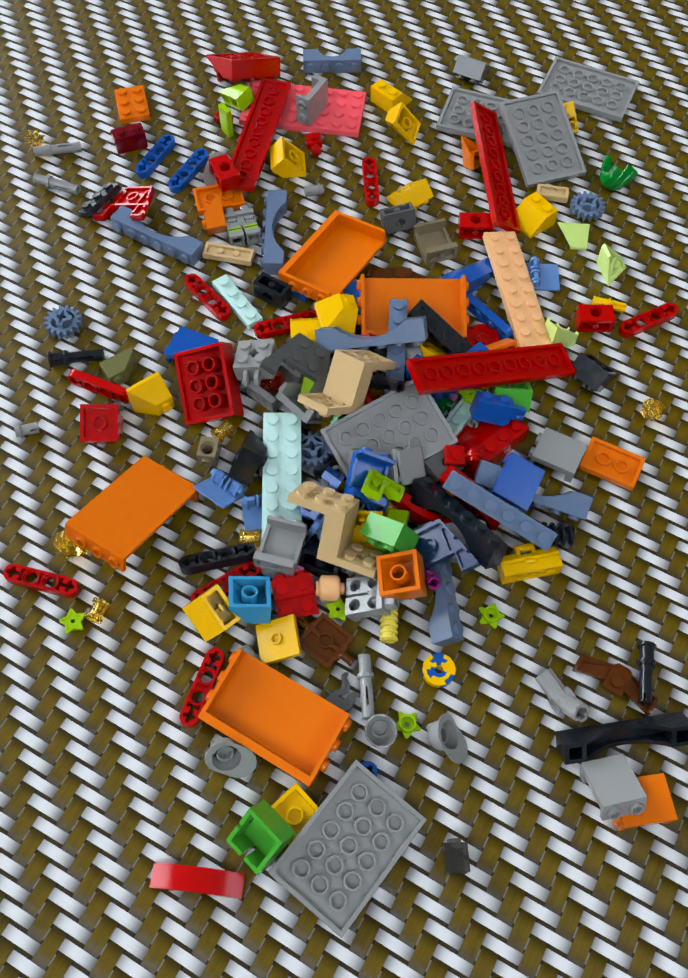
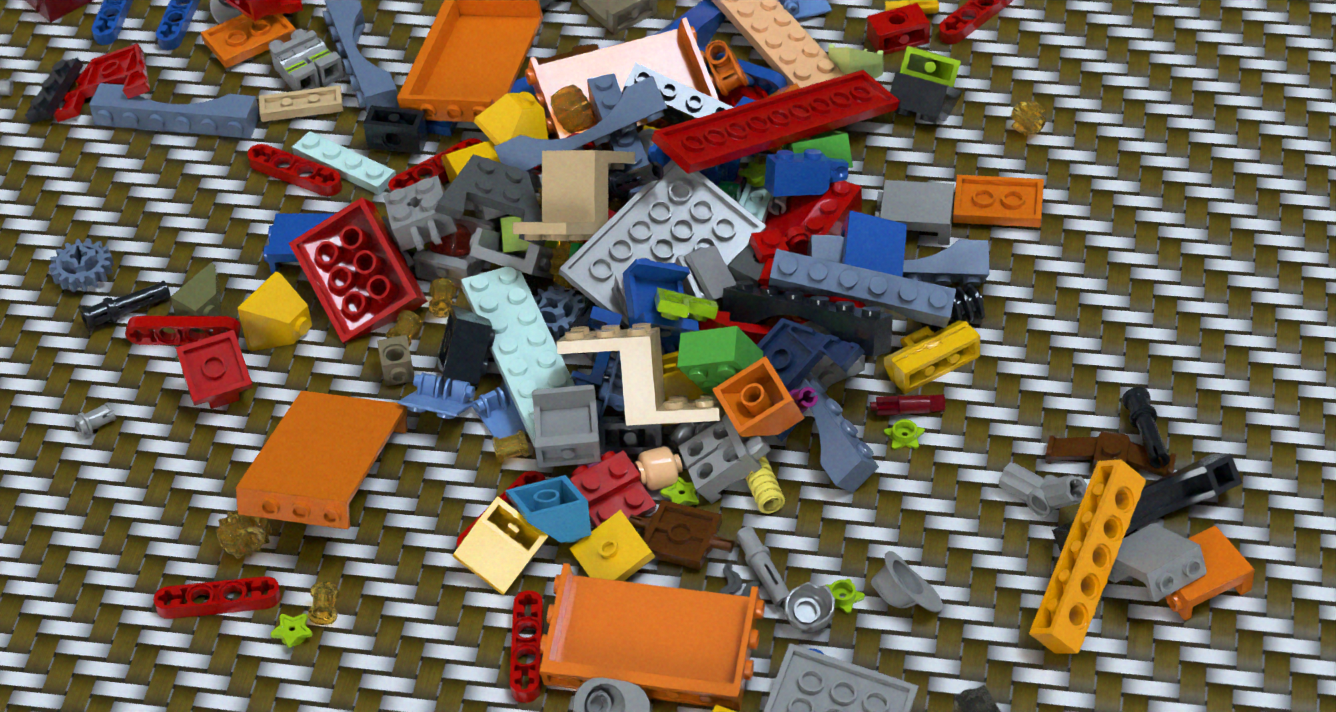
camera: 15 degrees left, 15 degrees down
black beam [178,543,256,575] -> none
orange slope [201,195,227,235] -> none
yellow piece [422,653,456,688] -> none
none -> clear yellow bush [429,278,456,318]
none -> clear yellow gear [551,84,594,133]
none -> orange piece [705,40,749,97]
none -> dark red piece [870,394,946,416]
none -> lime slope [899,45,961,87]
none -> light orange brick [1029,459,1146,654]

